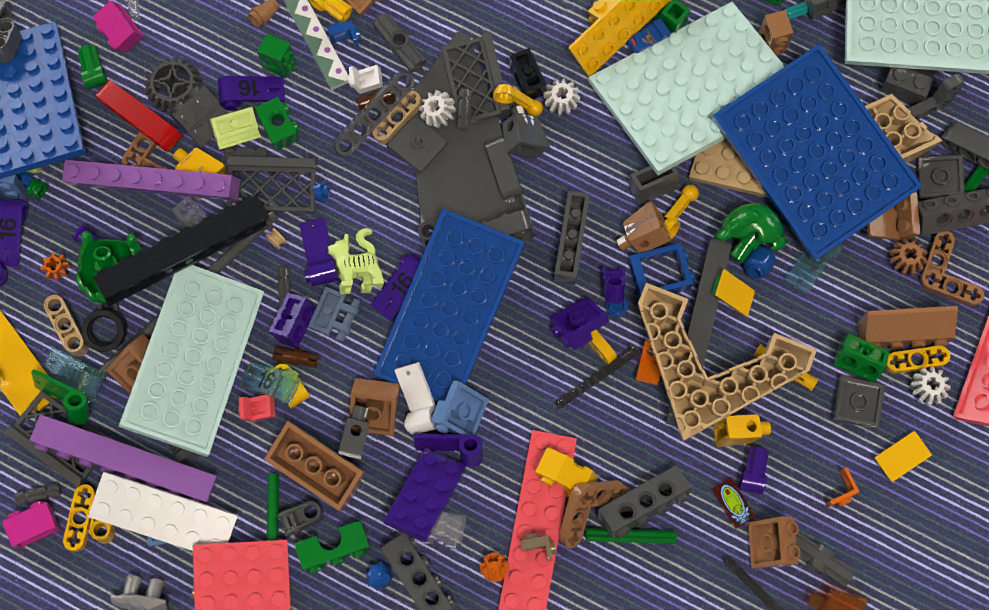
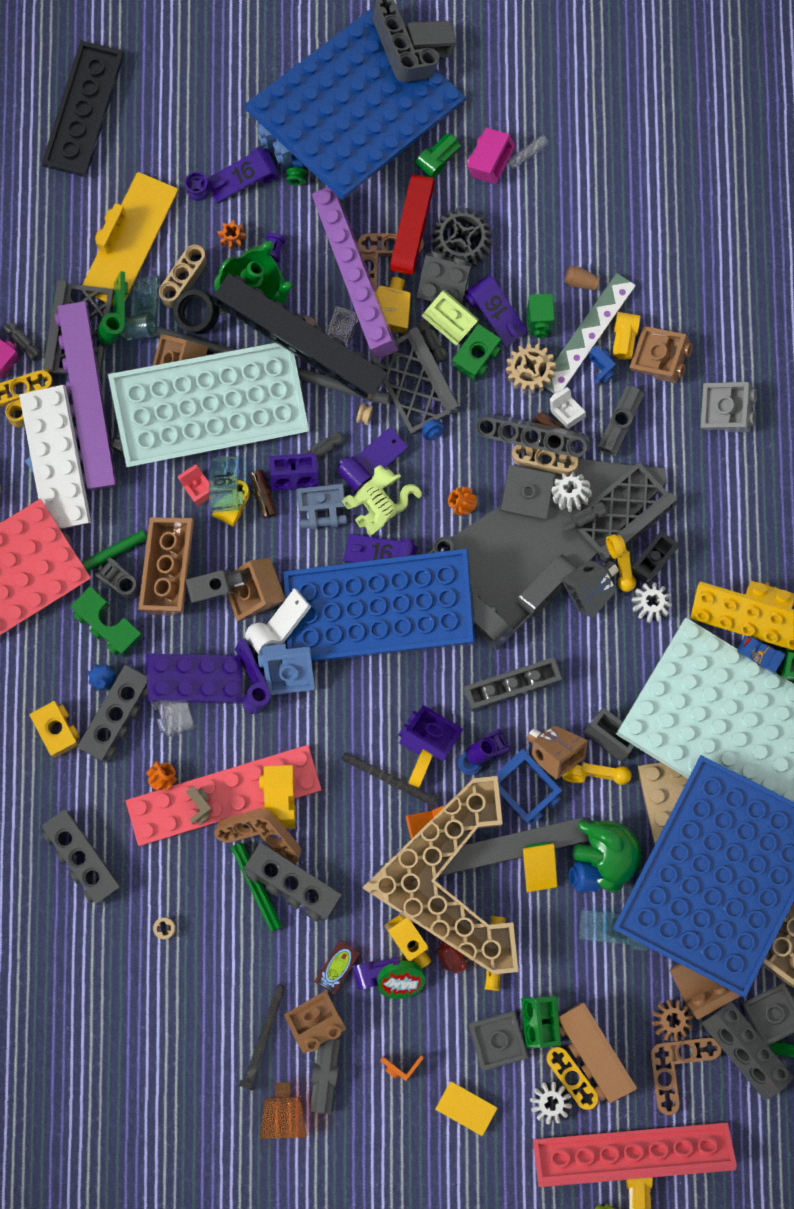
camera: 65 degrees right, 5 degrees up
none -> tile [377,961,425,999]
none -> clear red head [437,940,471,974]
none -> orange gear [448,486,477,516]
none -> tan gear [506,343,556,394]

